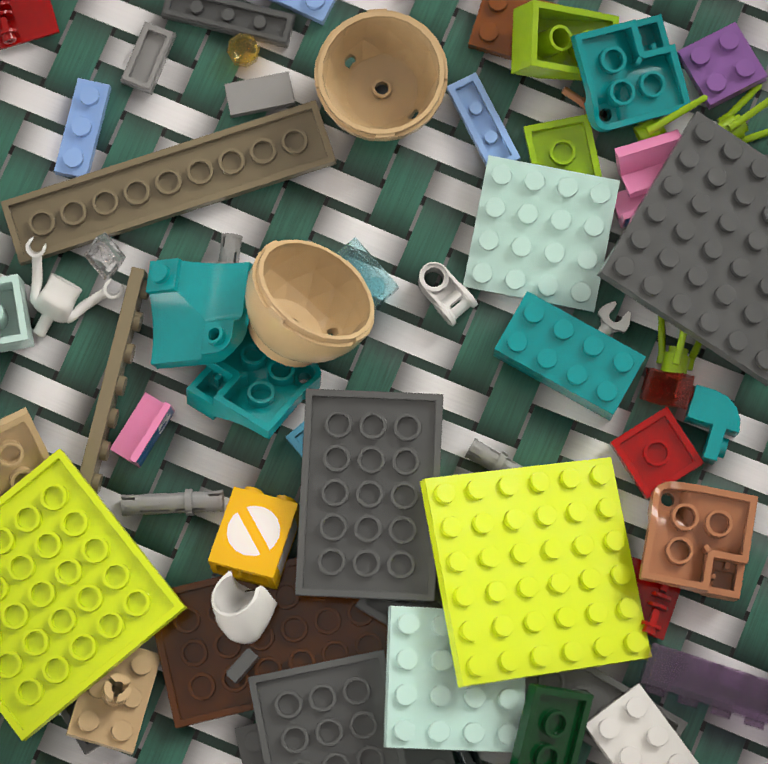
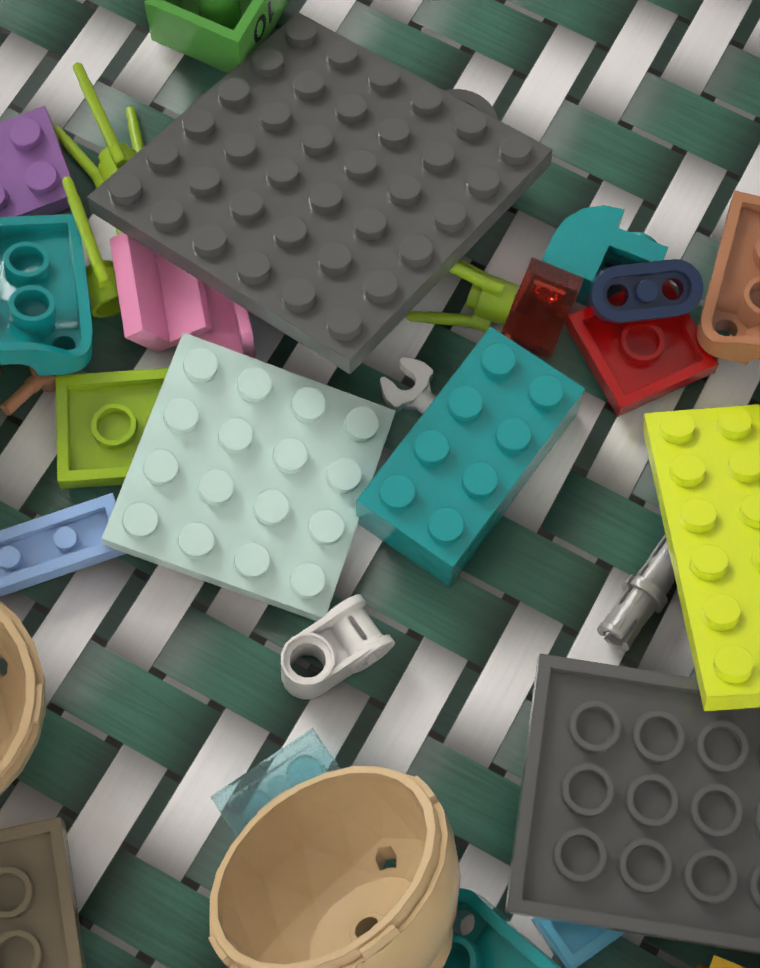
camera: 90 degrees left, 10 degrees down
none -> dark blue plate [588,259,703,324]

